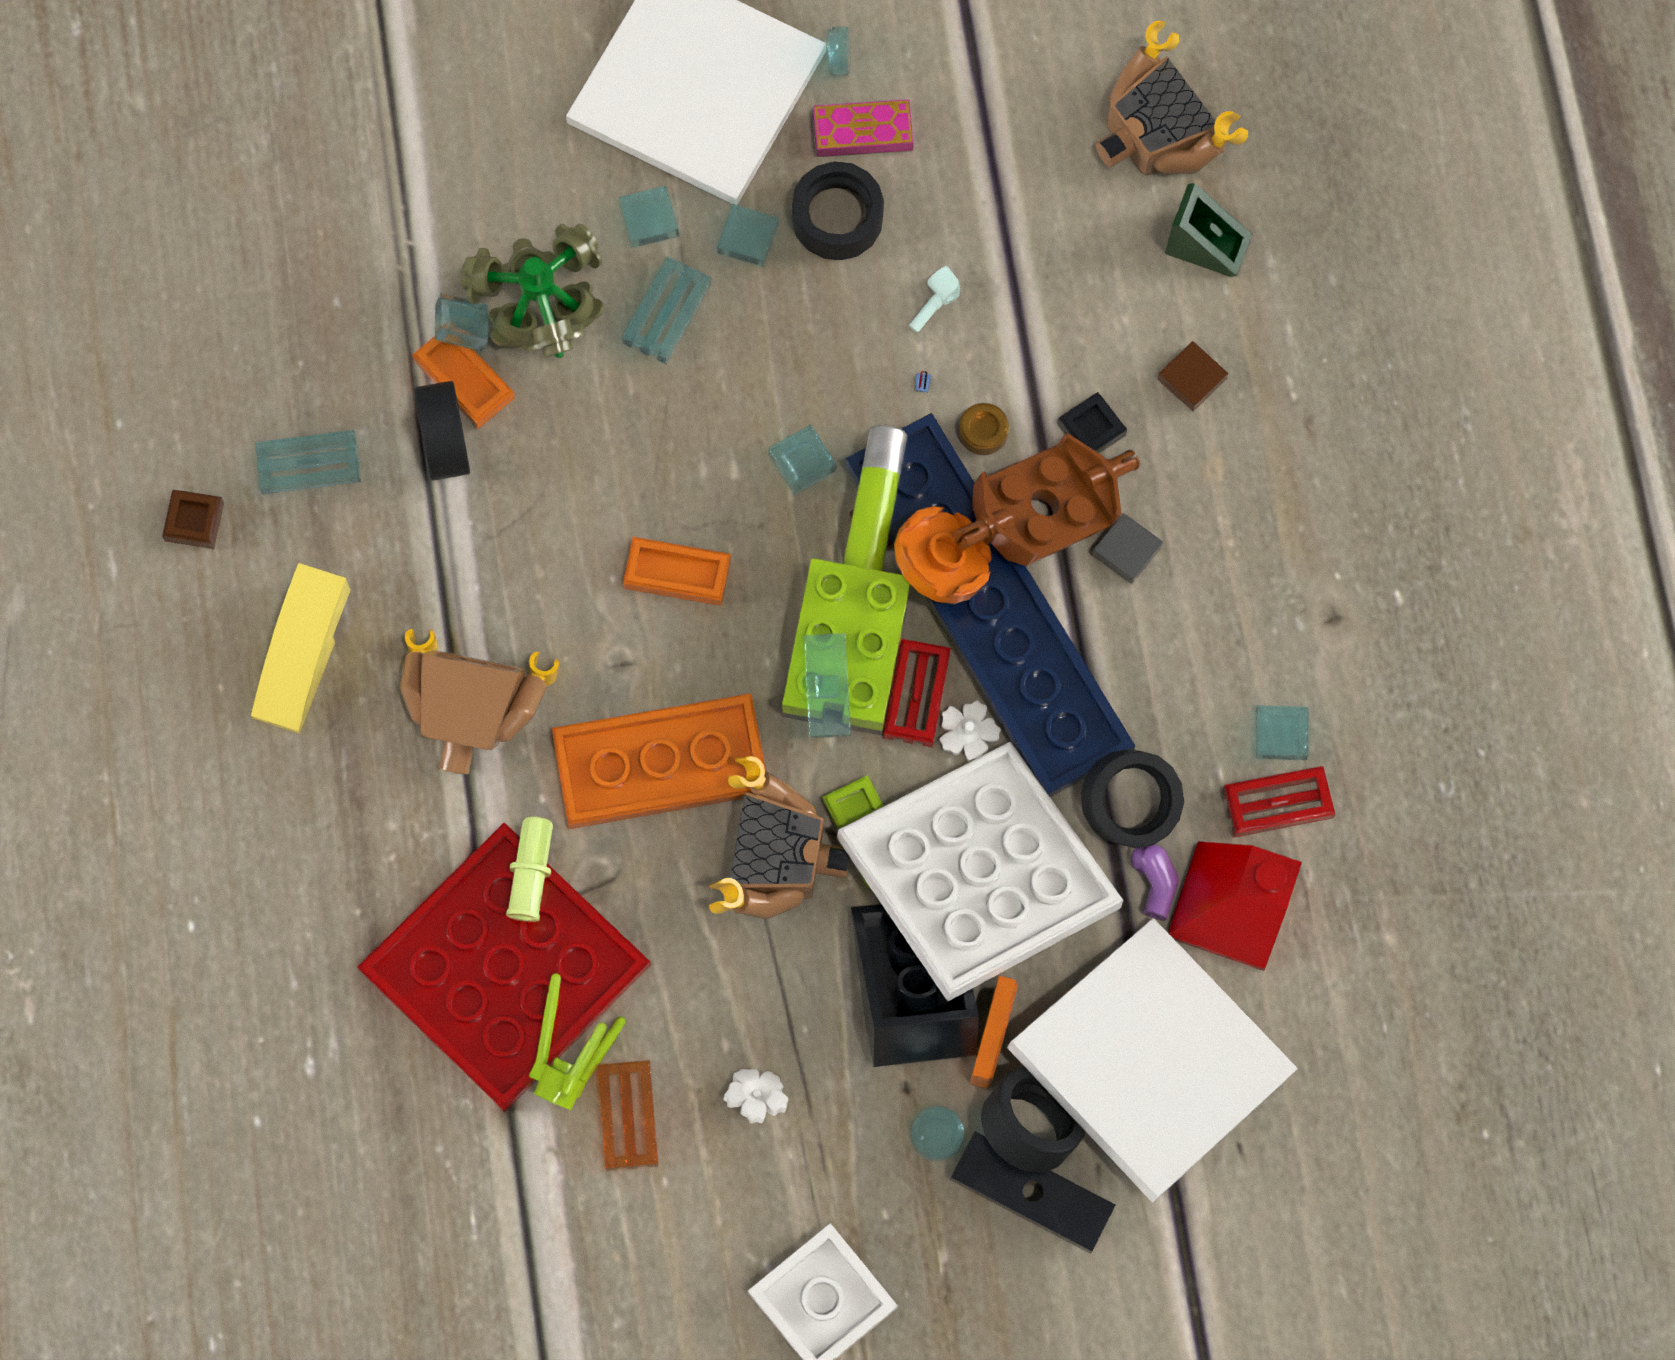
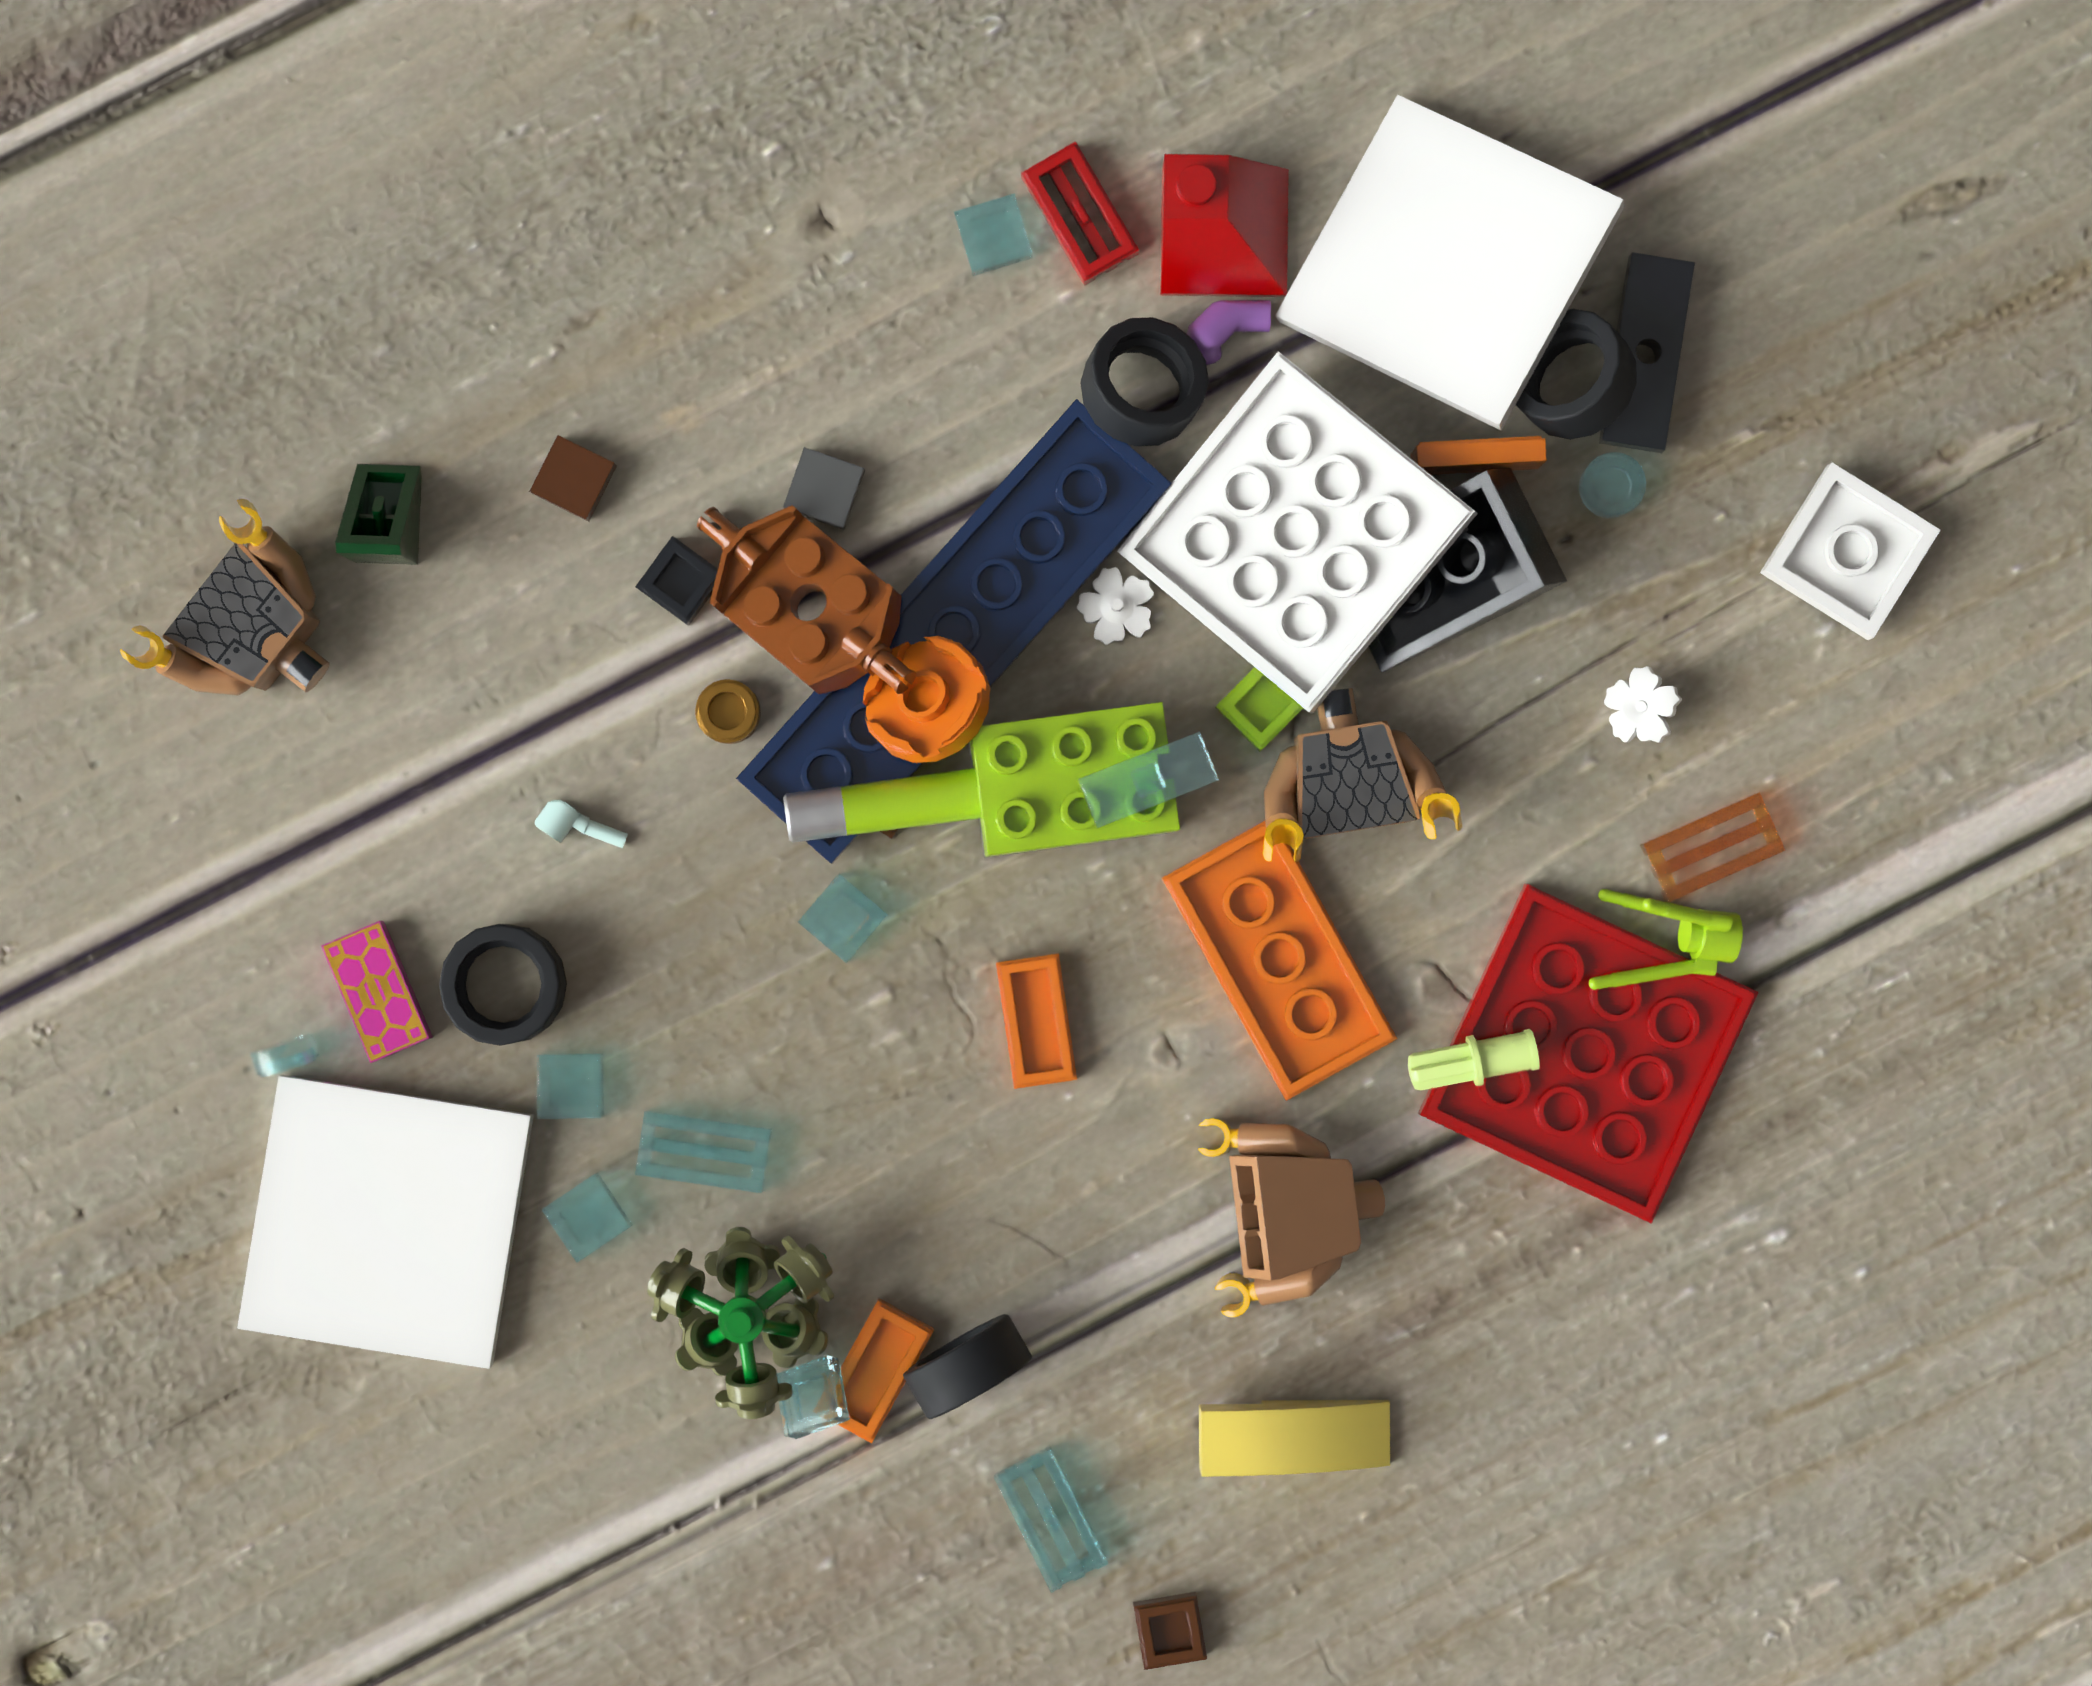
camera: 100 degrees left, 15 degrees up
red tile [883,639,951,748] -> none
medium blue piece [915,371,931,393] -> none

